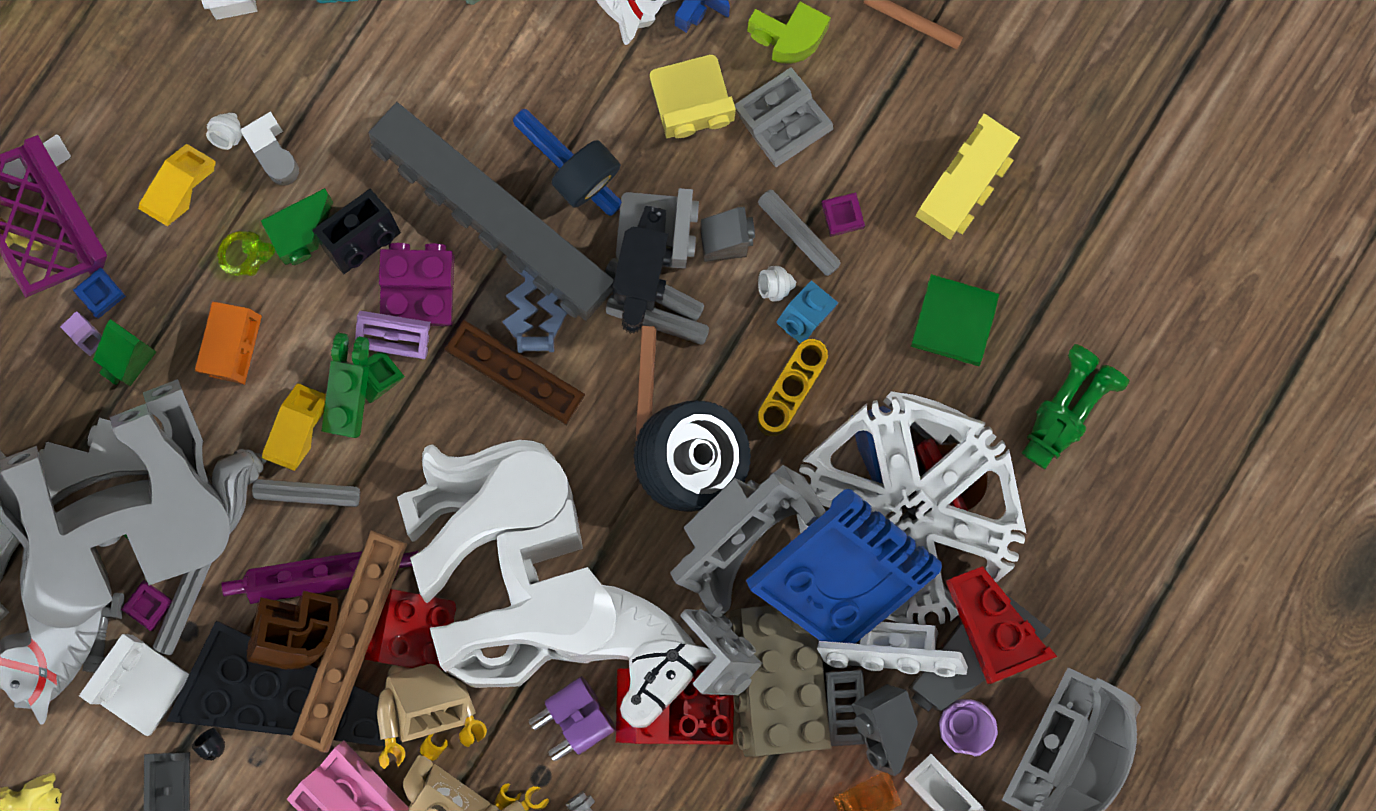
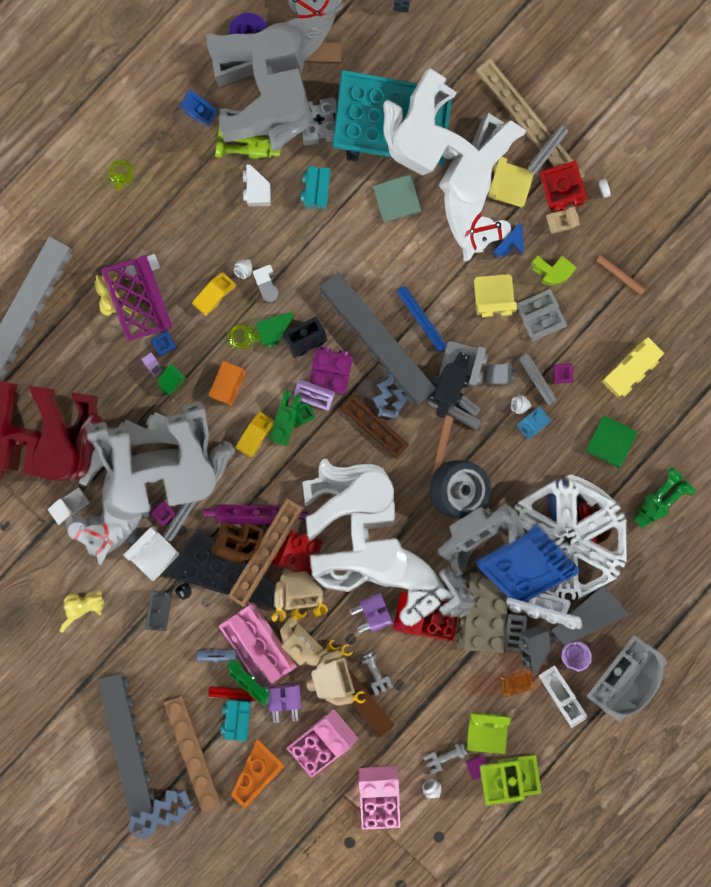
camera: 10 degrees right, 5 degrees up
light grey axle [252,479,360,507] -> none
black wheel [552,140,621,208] -> none
yellow beam [757,339,828,436] -> none
red wing [946,566,1057,684] -> none

